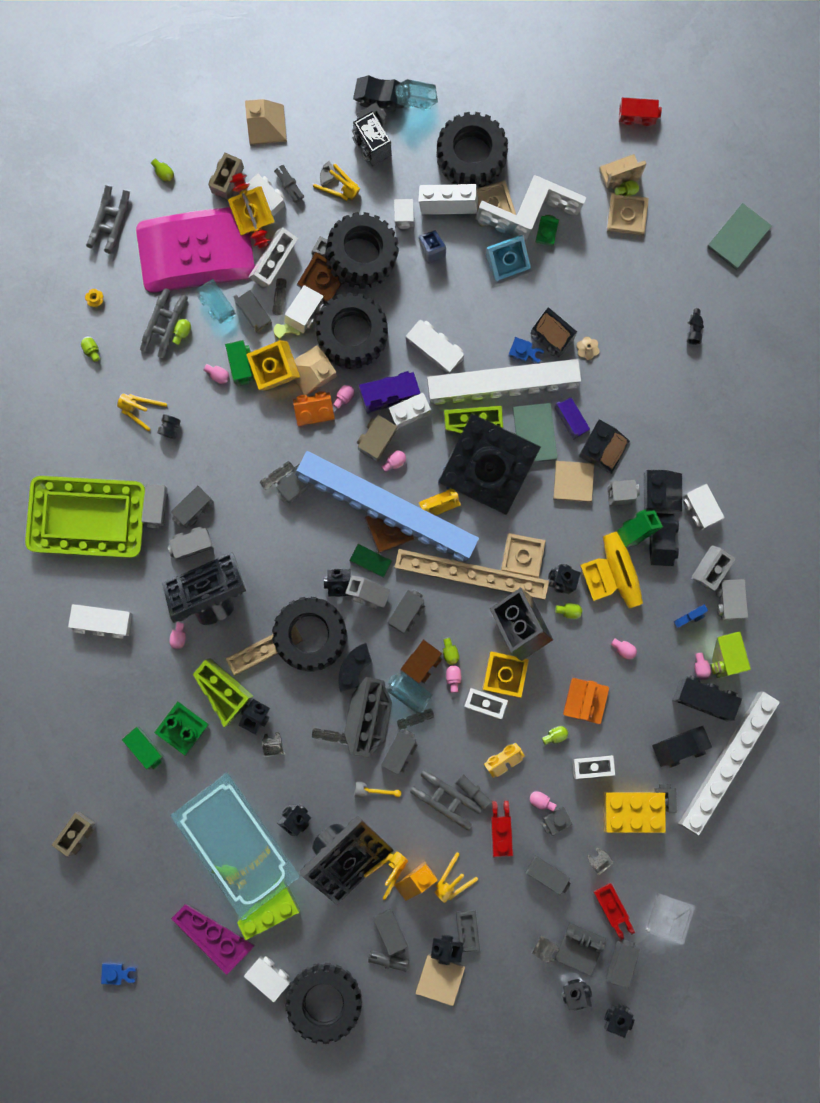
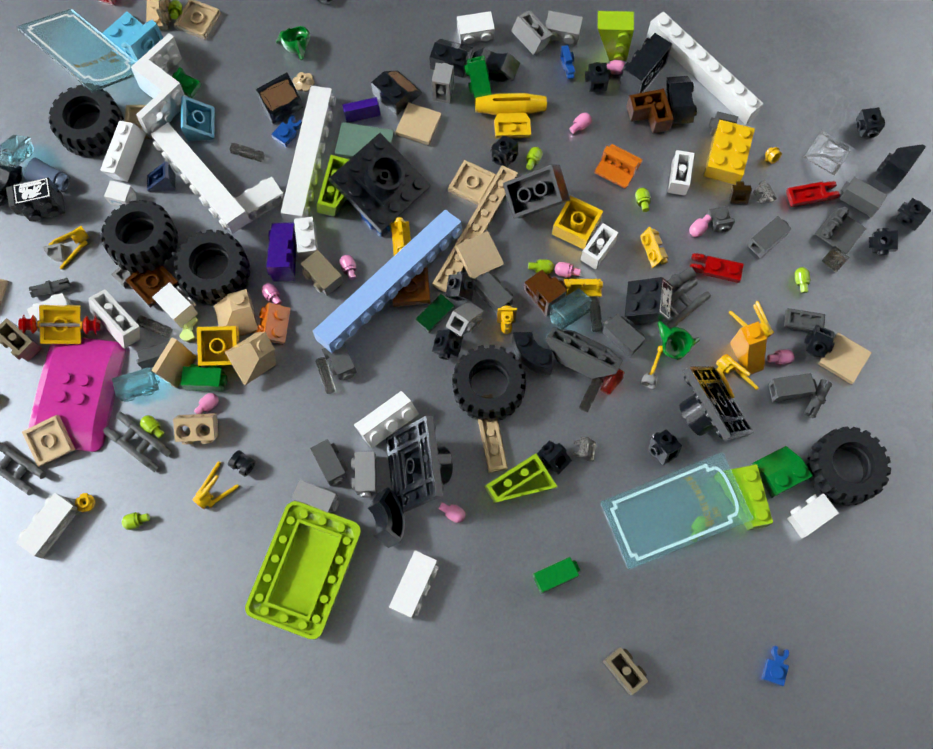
camera: 70 degrees left, 10 degrees down
green plate [154,701,209,756] -> none
magenta wing [171,904,255,975] -> none
none -> white brick [16,493,78,558]
none -> clear light blue piece [17,9,136,92]
none -> tan tile [22,415,75,467]
none -> sand blue plant [25,157,71,192]
none -> medium azure bracket [102,12,163,63]
none -> white brick [150,123,250,234]
none -> tan tile [151,338,197,388]
none -> tan brick [173,413,219,444]
none -> tan slope [225,332,276,385]
none -> clear smoke axle [229,143,265,162]
none -> green piece [276,26,310,60]
none -> white brick [354,391,419,449]
none -> black brick [368,487,405,548]
none -> black brick [445,272,475,302]
none -> tan tile [455,231,504,279]
none -> yellow hinge [497,306,517,334]
none -> yellow hinge [564,279,603,297]
none -> black brick [585,62,611,92]
none -> clear red cone [600,369,625,395]
none -> black brick [624,277,672,325]
none -> reddish brown brick [626,88,673,134]
none -> green piece [658,321,700,360]
none -> dark brown tile [729,181,752,204]
none -> green slope [751,446,812,498]
none -> yellow plate [765,147,782,164]
none -> bright pink cylinder [767,349,795,365]
none -> lime cylinder [794,267,811,293]
none -> black brick [856,107,885,138]
none -> black slope [875,144,926,190]

